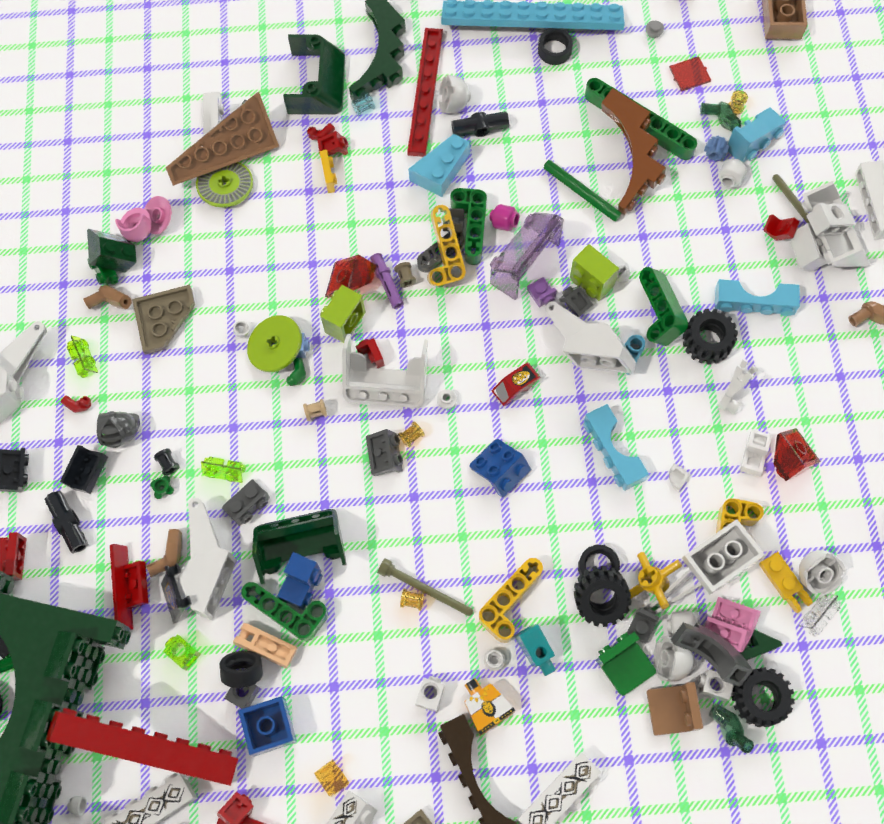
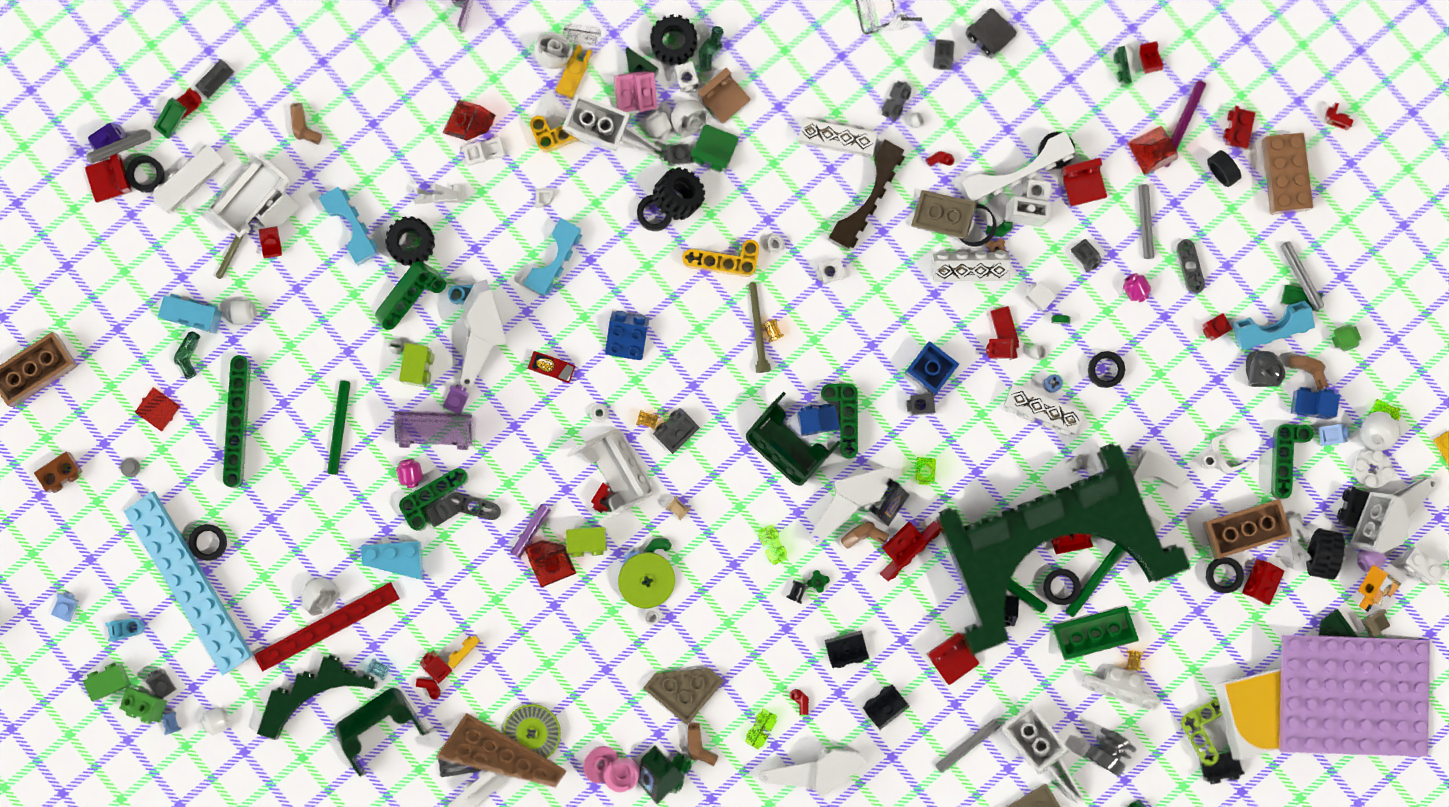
camera: 130 degrees left, 15 degrees up
black piece [44,490,89,554] -> none
red brick [46,708,239,786] -> none
dark grey helmet [96,411,140,448] -> none
black tyre [219,651,263,688] -> none
dark grey bracket [221,479,270,526] -> none
light nougat plate [233,623,297,669] -> none
clear yellow panel [314,759,349,797] -> none
dark tan bush [394,262,416,288] -> none
yellow beam [427,204,466,286] -> none
black piece [451,111,510,137] -> none
torso [464,678,516,736] -> none
teal torso [514,624,556,676] -> none
dark grey bracket [558,286,594,317] -> none
dark orange arch [601,88,666,215] -> none
yellow bar [630,552,682,609] -> none
dark grey arch [671,622,753,687] -> none
medium blue gear [704,135,730,161] -> none
clear yellow bush [727,90,748,115] -> none
white brick [806,203,856,236] -> none

